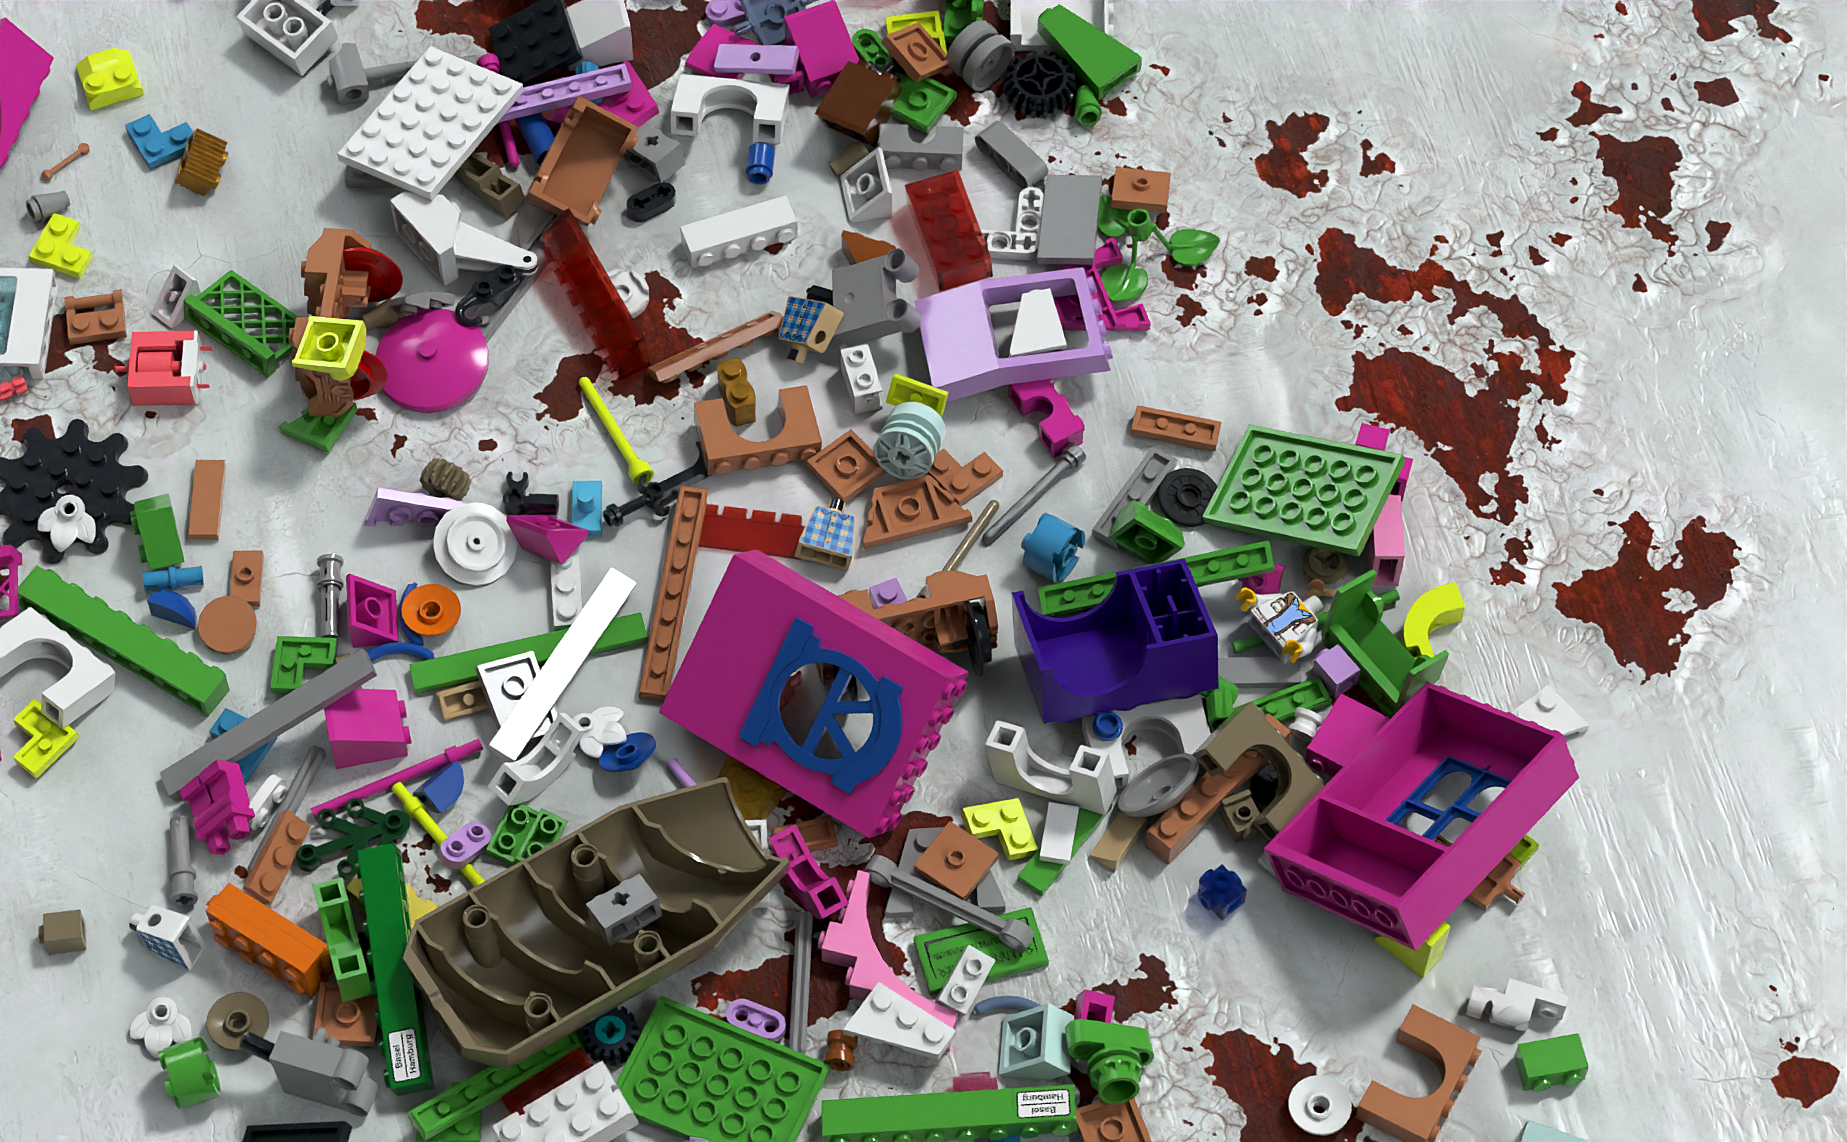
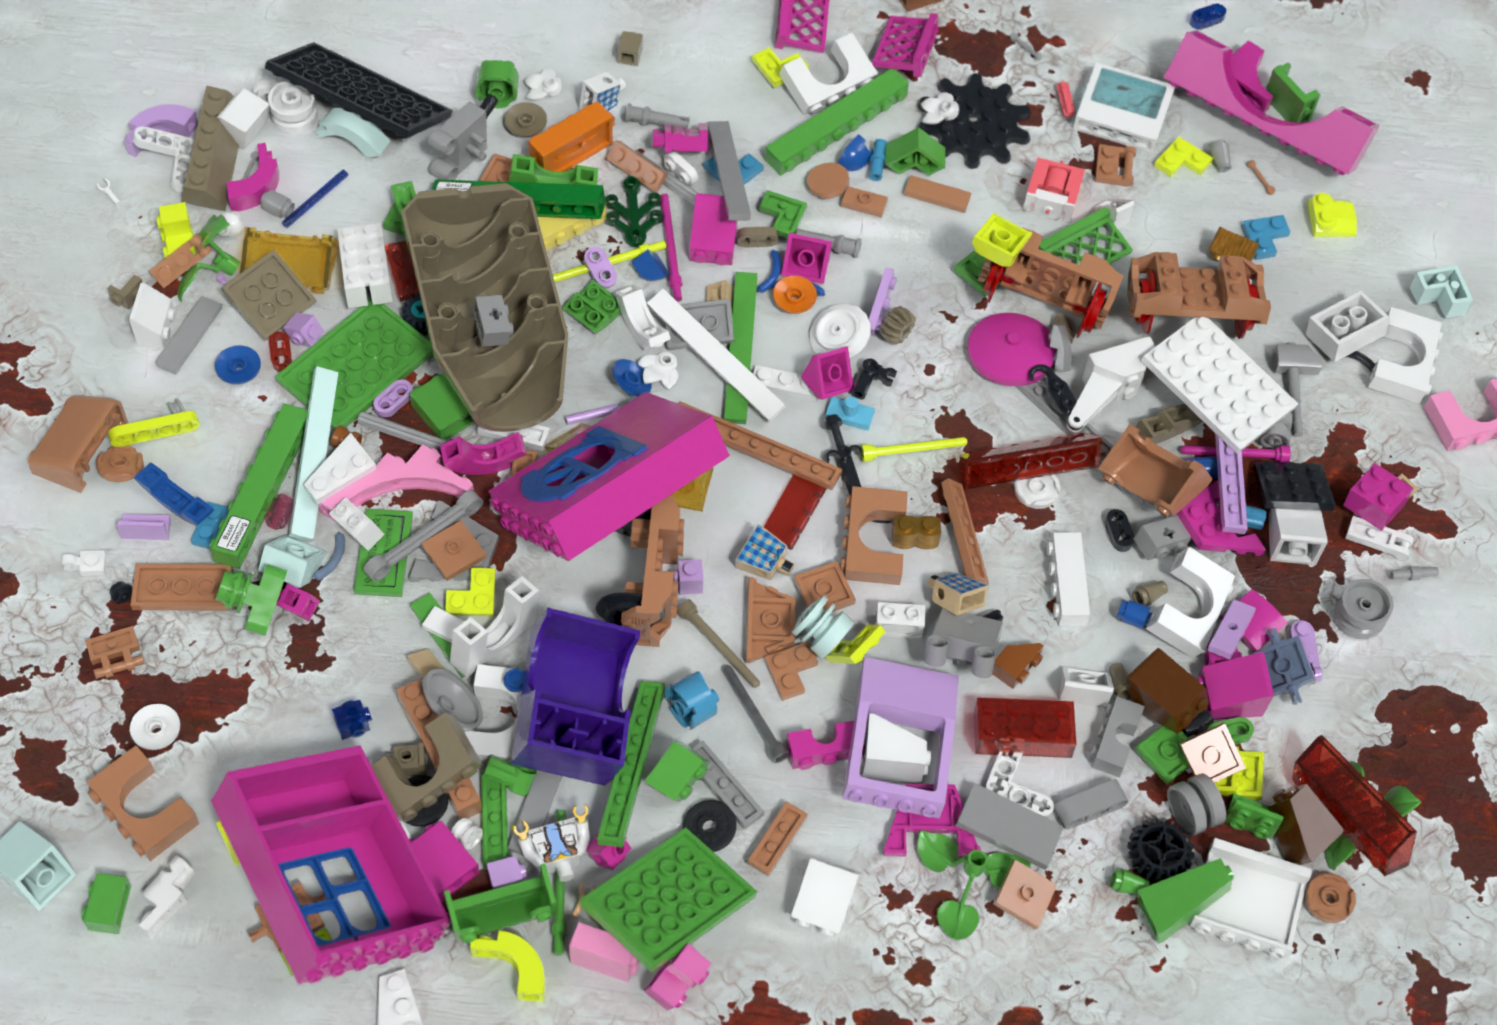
camera: 105 degrees right, 0 degrees up
none -> light aqua tile [289,366,338,542]
none -> bright green brick [409,373,475,440]
none -> white slope [791,857,861,936]
none -> nougat piece [1127,252,1271,339]
none -> dark tan cone [1132,580,1168,606]

